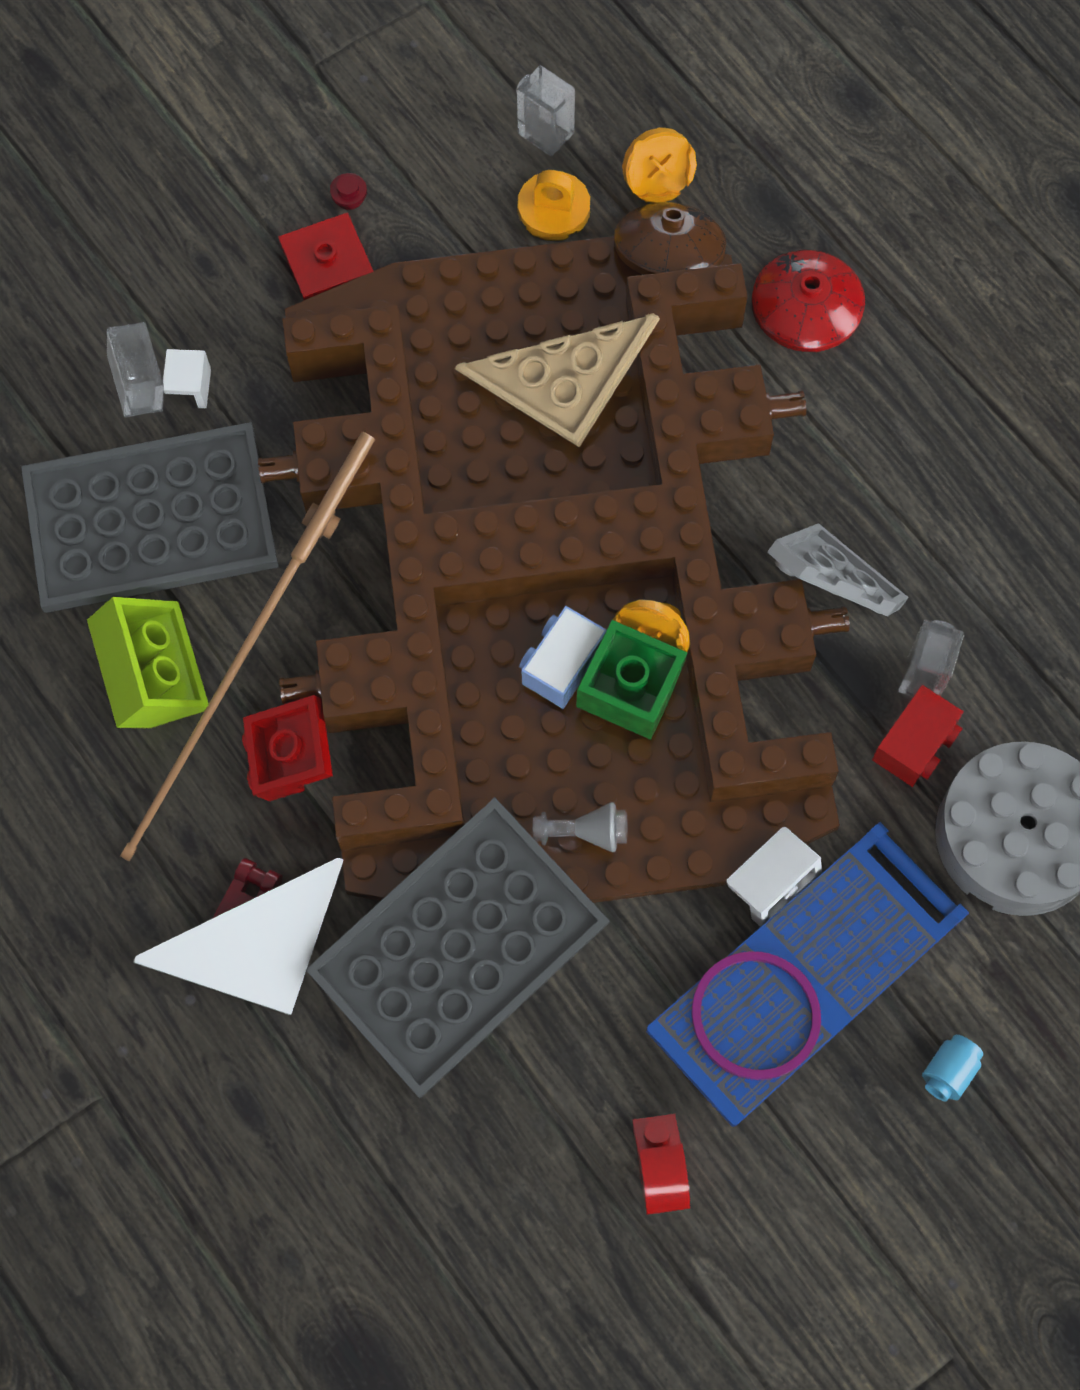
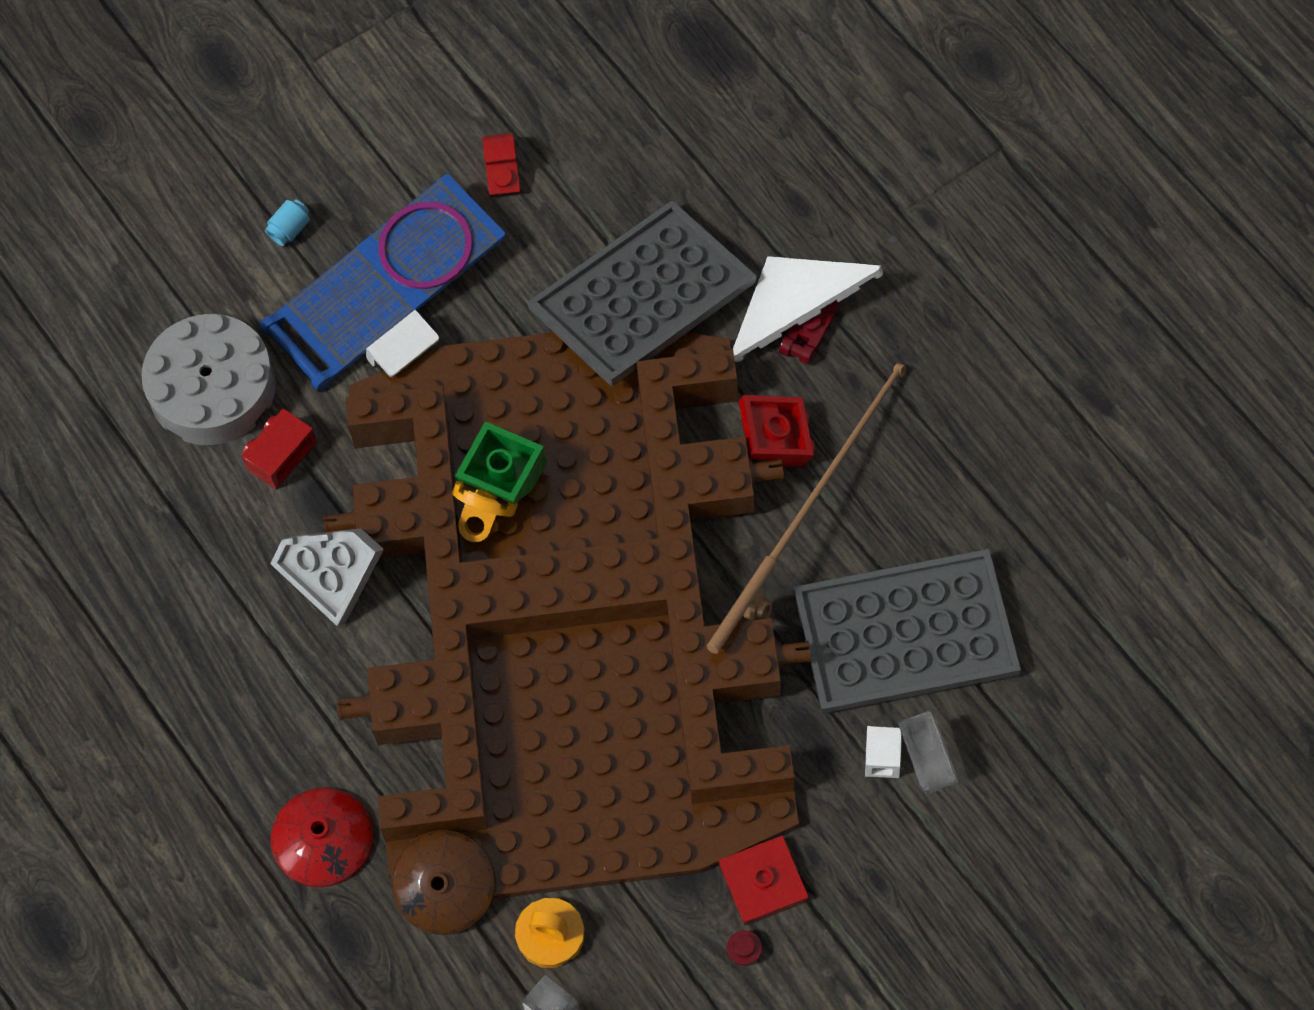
camera: 175 degrees left, 5 degrees down
lime slope [87,597,209,728] -> none
tan tile [455,313,660,447] -> none
white brick [519,606,607,709] -> none
piece [533,802,628,852] -> none
light orange tile [622,127,697,203] -> none
clear brick [898,620,964,697] -> none

